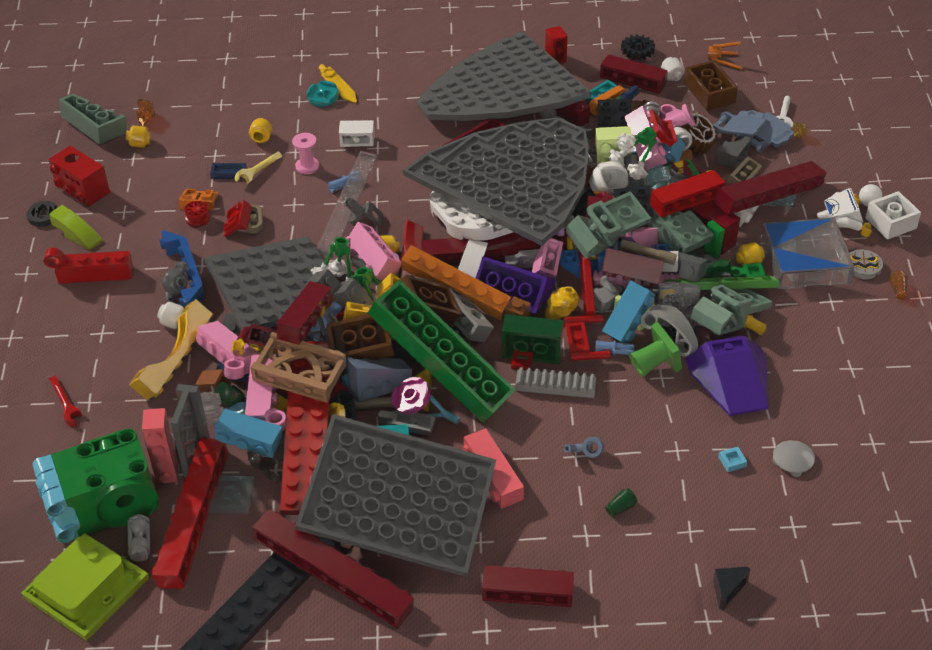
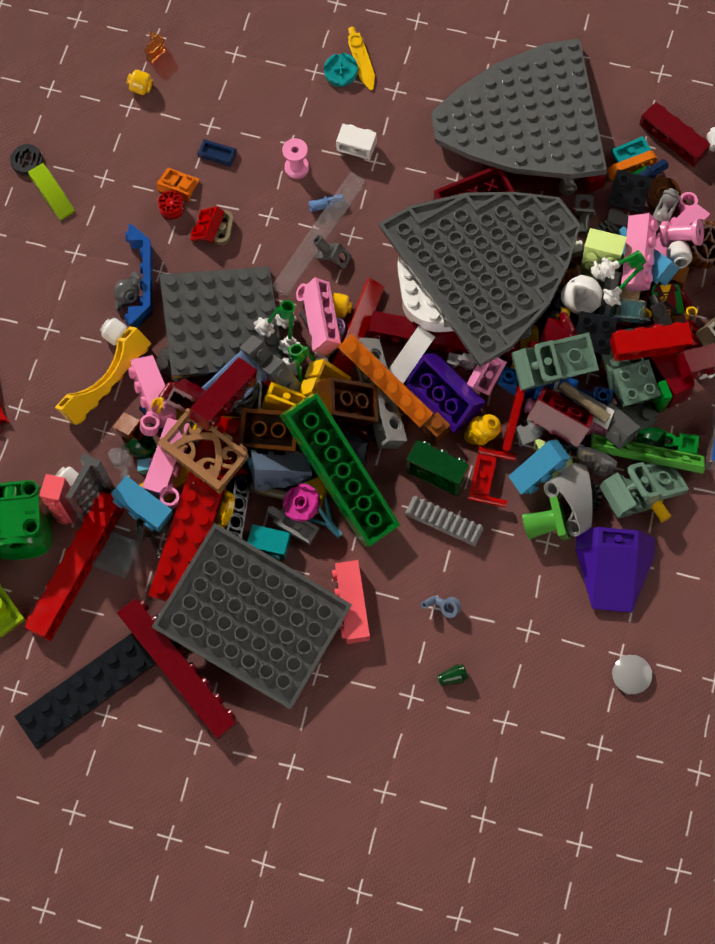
camera: 20 degrees right, 25 degrees up
red hinge [43,247,134,284] -> none
red piece [48,145,110,207] -> none
sand green wedge [59,94,127,145] -> none
light grey piece [128,514,150,562] -> none
light yellow piece [235,151,282,184] -> none
yellow head [249,118,272,143] -> none
dark red brick [482,565,574,607] -> none
red tile [511,350,533,371] -> none
red brick [545,26,568,64] -> none
medium blue axle [595,340,634,356] -> none
bright pink slope [619,227,658,248] -> none
black gear [621,34,655,60] -> none
red piece [649,109,678,147] -> none
black slope [713,567,751,611] -> none
medium azure tile [719,447,747,472] -> none
yellow head [736,242,765,266] -> none

